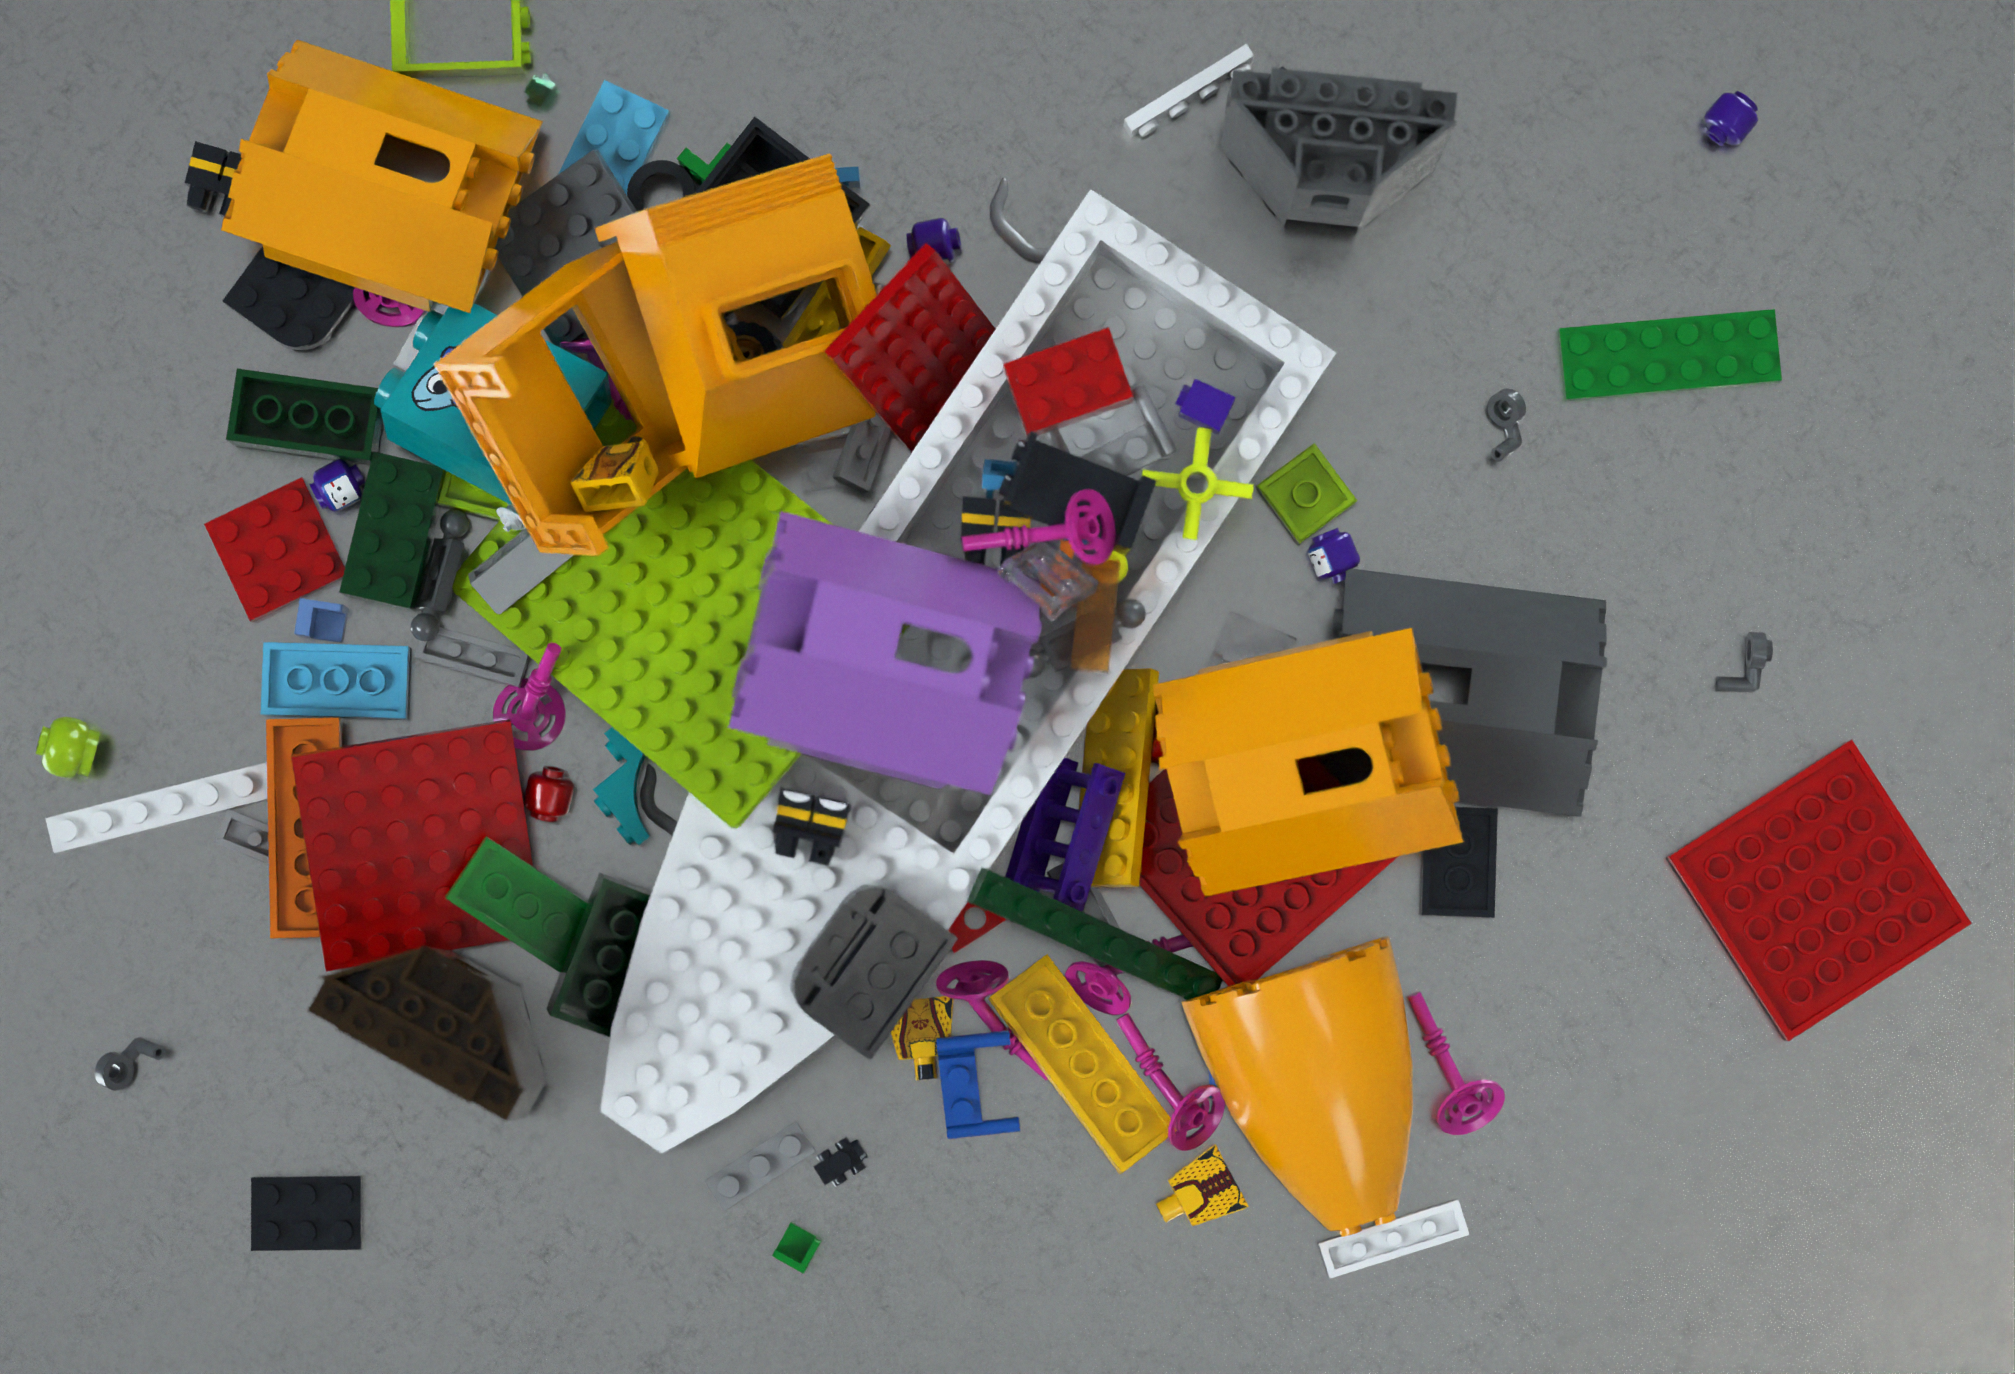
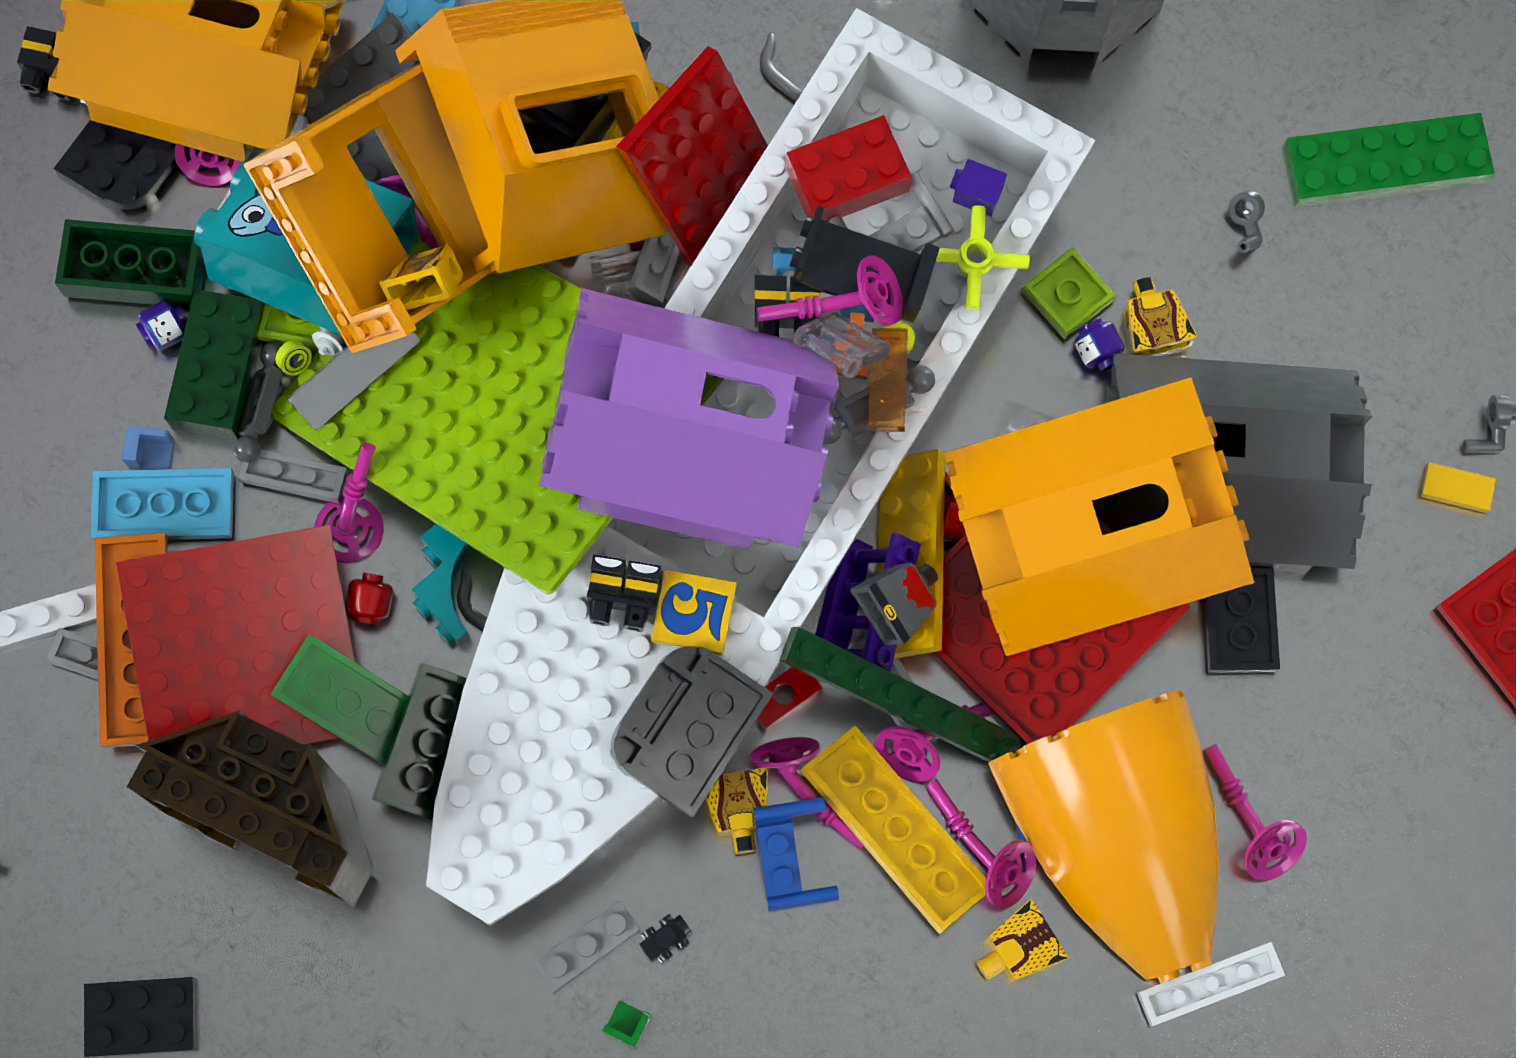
camera: 10 degrees left, 10 degrees down
red plate [204,477,345,622] -> none
none -> neon yellow tile [275,340,312,376]
none -> tile [651,569,737,655]
none -> dark grey torso [851,563,938,646]
none -> torso [1123,277,1197,356]
none -> yellow tile [1420,462,1496,513]

